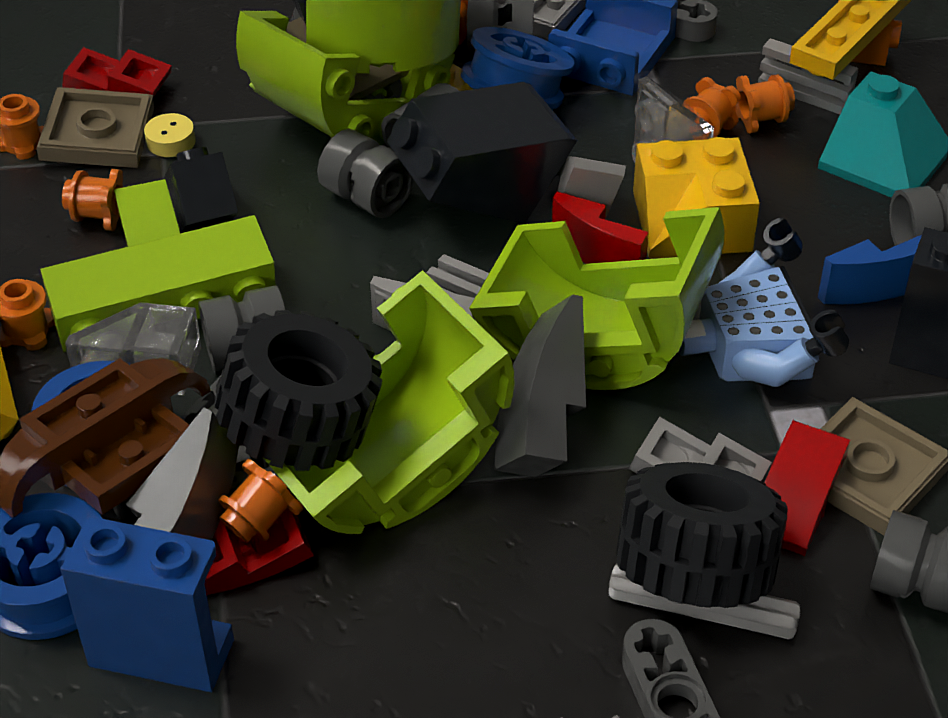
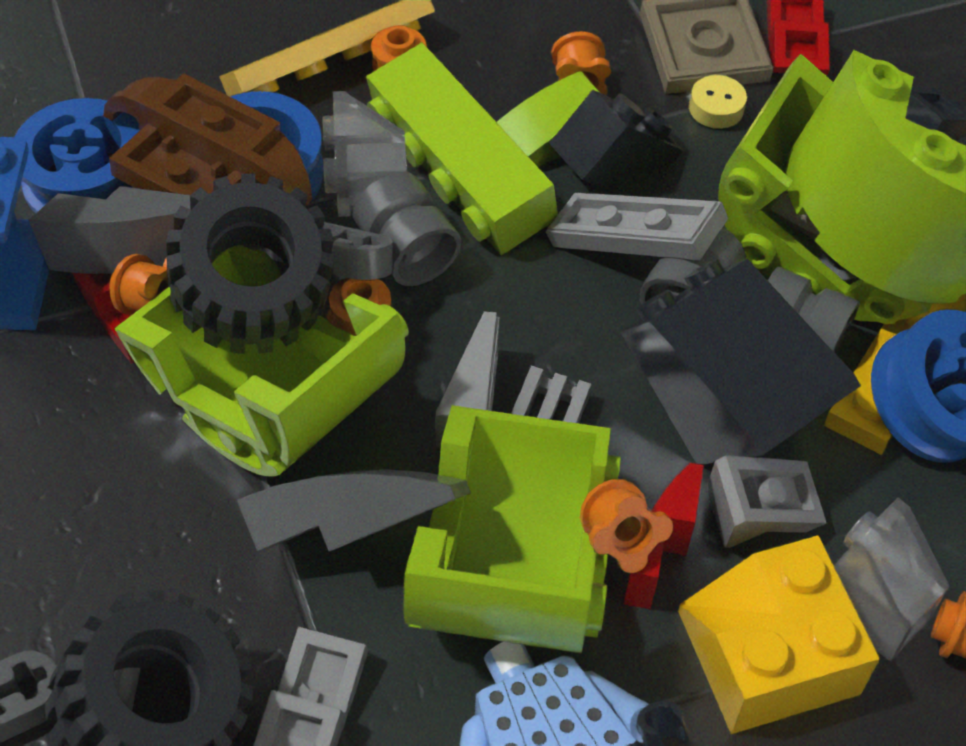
camera: 75 degrees right, 10 degrees up
none -> light grey tile [546,193,728,260]
none -> orange brick [580,479,673,573]

